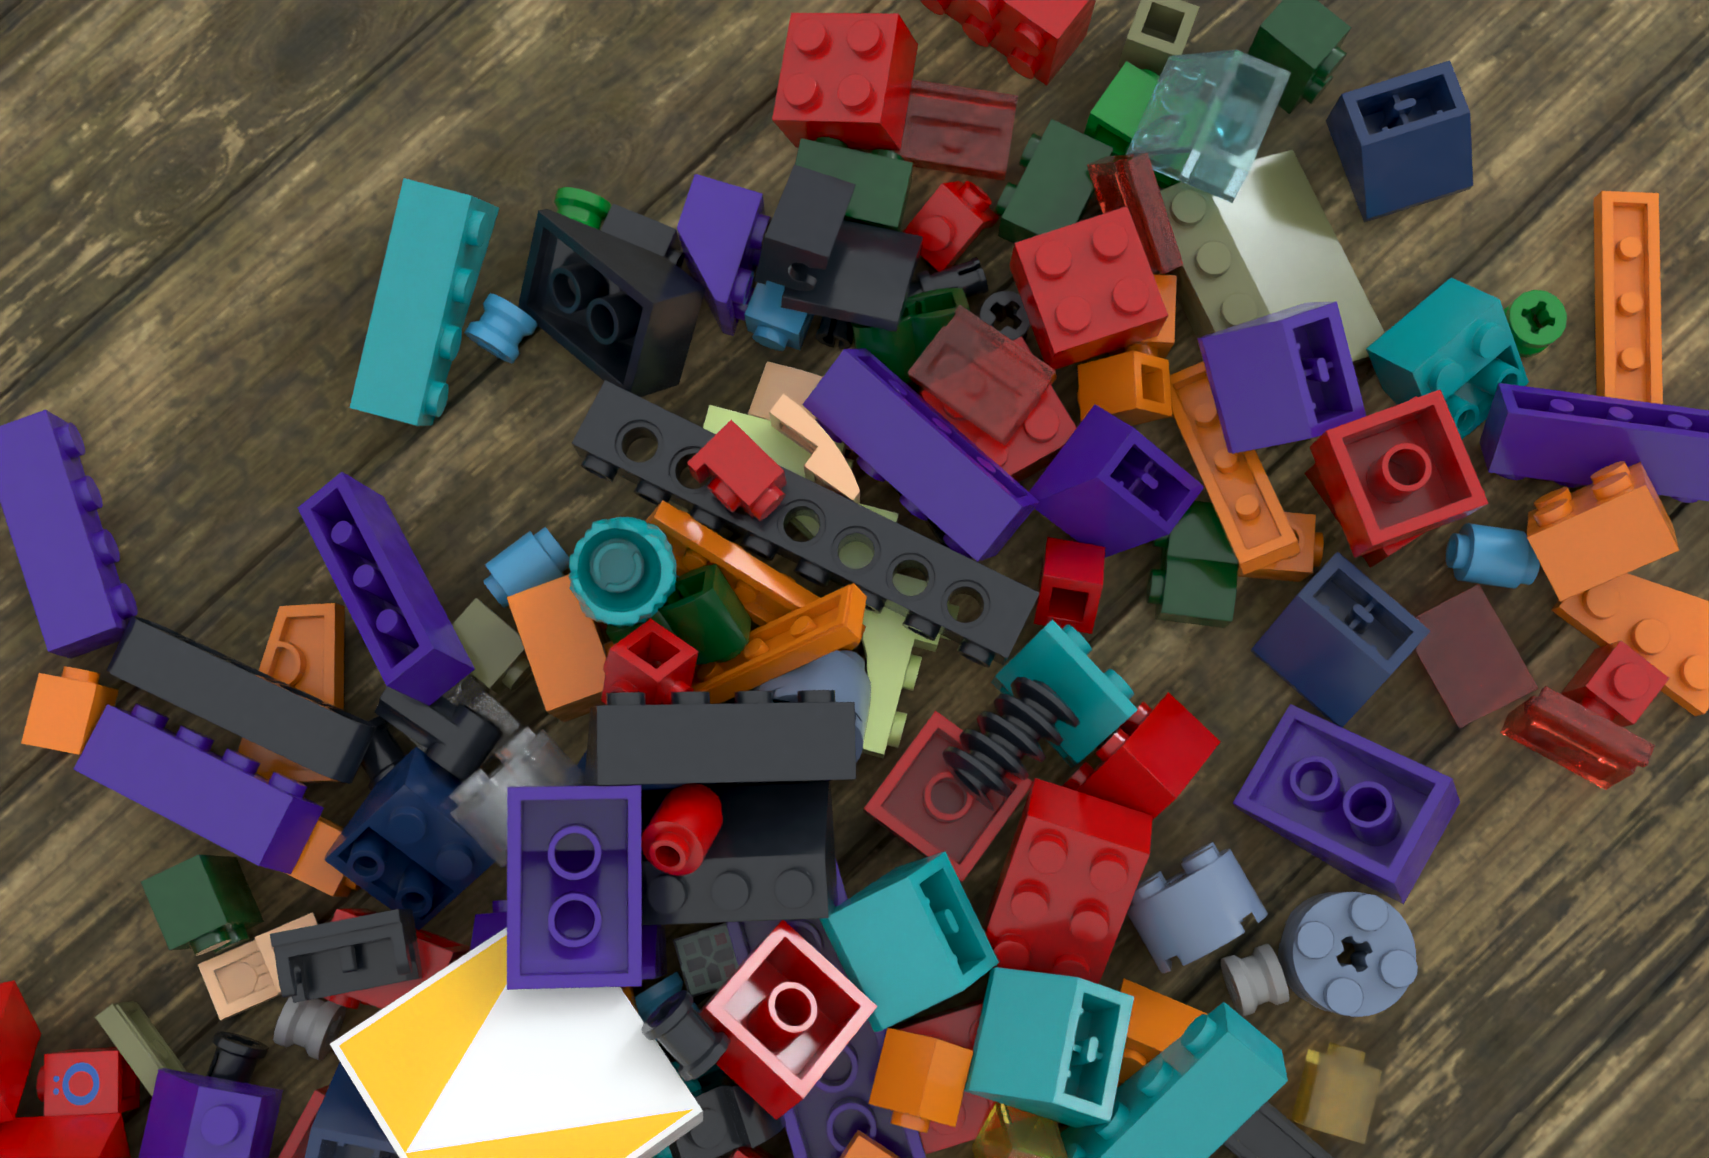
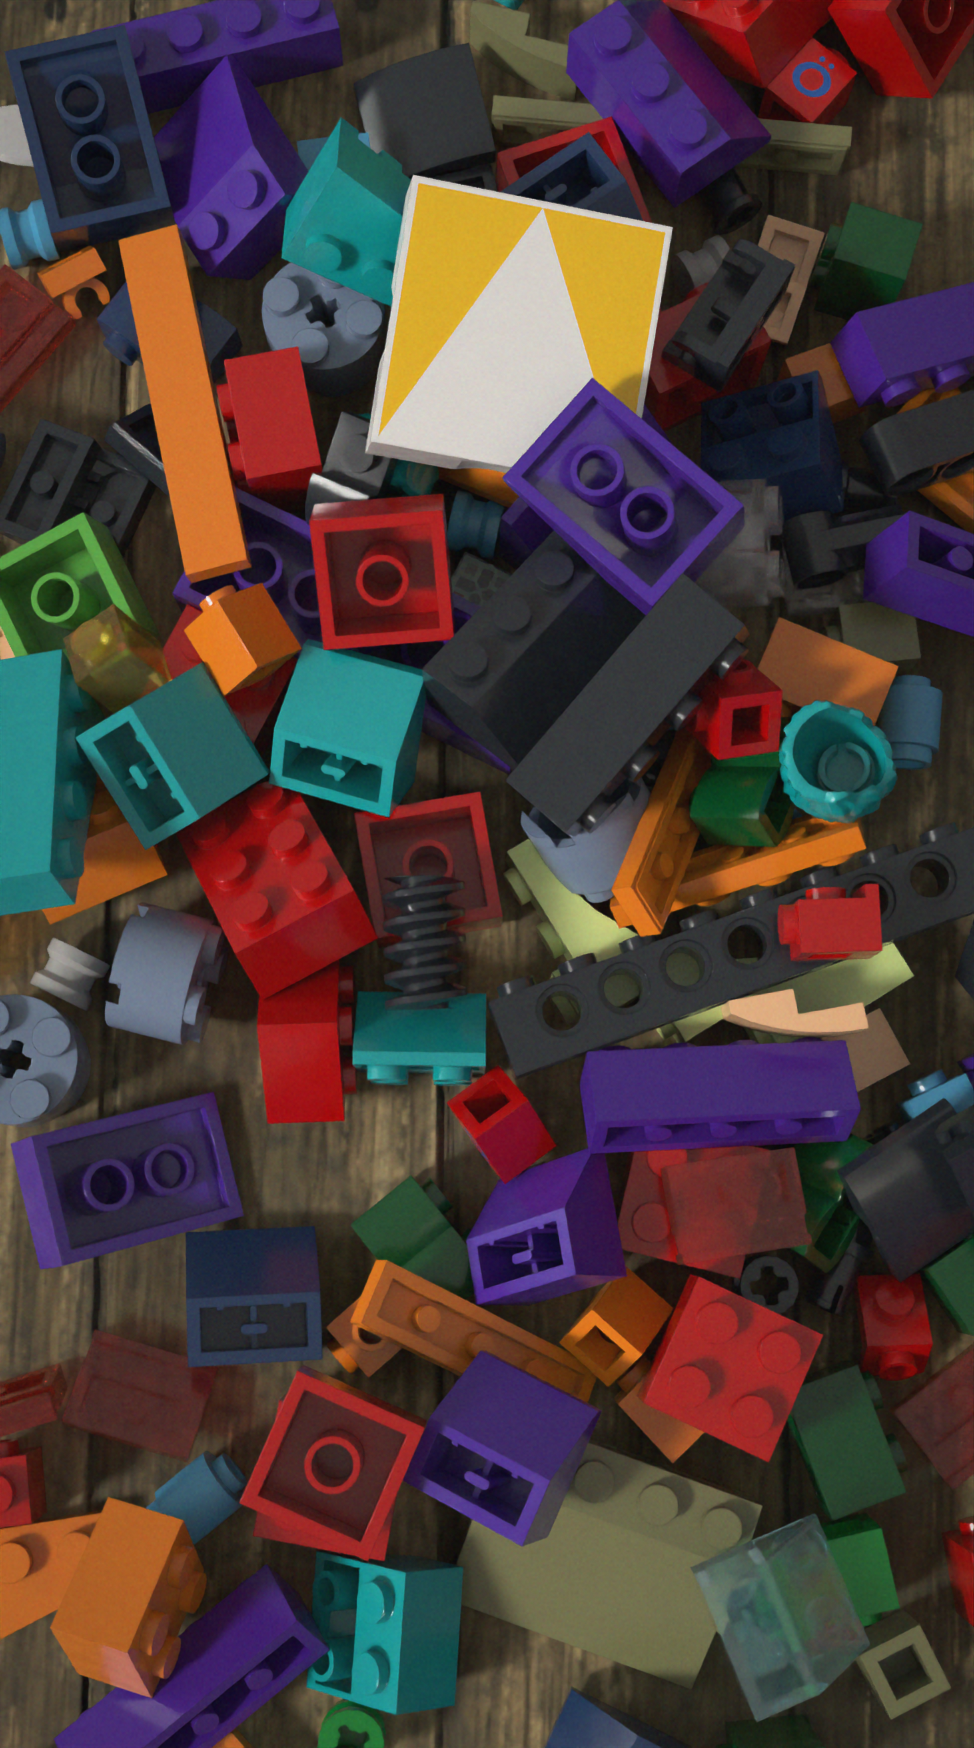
camera: 130 degrees right, 0 degrees up
red brick [641,783,723,876] -> none
black bush [641,990,730,1081] -> none
clear red plate [1087,153,1184,274] -> none

